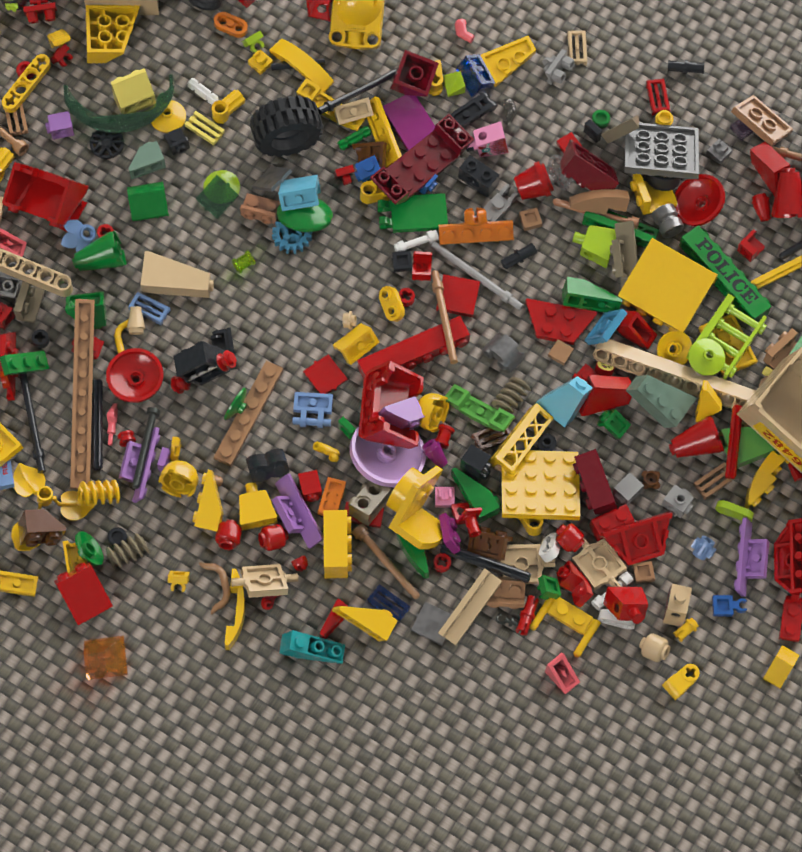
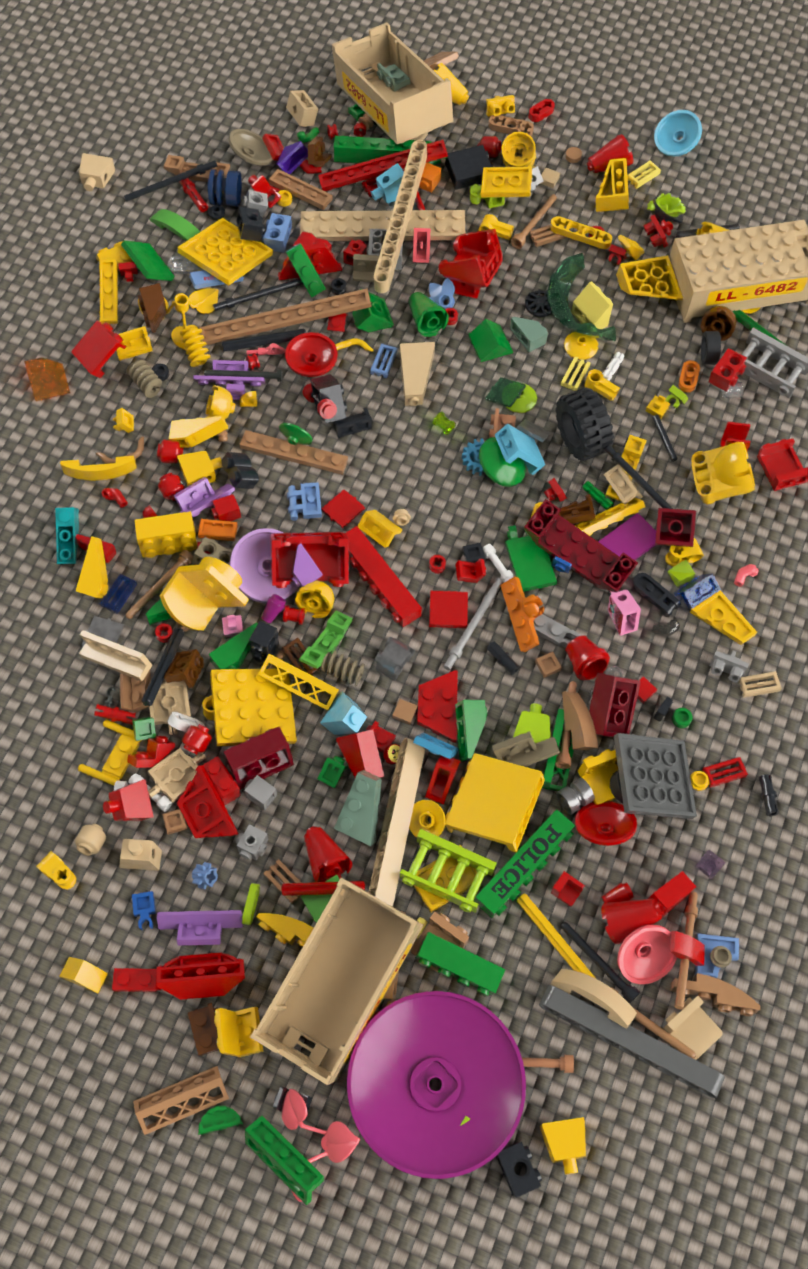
camera: 80 degrees right, 5 degrees down
medium lavender brick [45,111,74,140] -> none
green dish [75,531,104,566] -> none
tan cone [127,306,146,335] -> none
black bracket [164,128,190,156] -> none
tan plate [231,564,298,598] -> none
yellow slope [269,38,334,92] -> none
yellow arm [313,441,340,462] -> none
green tile [338,416,356,440] -> none
blue bracket [354,155,381,183] -> none
yellow plate [379,286,405,322] -> none
medium nougat bar [431,270,458,364] -> none
magenta plate [439,513,461,554] -> none
red bracket [451,503,482,538] -> none
black brick [458,155,500,198] -> none
black plate [537,433,556,451] -> none
coral slope [545,653,580,694] -> none
dark tan slope [601,115,639,143] -> none
reddish brown plate [641,471,660,490] -> none
yellow pin [673,618,699,642] -> none
lime dish [688,339,725,376] -> none
yellow slope [695,380,722,423] -> none
flat silver tile [706,139,733,164] -> none
medium nougat tile [731,95,793,147] -> none

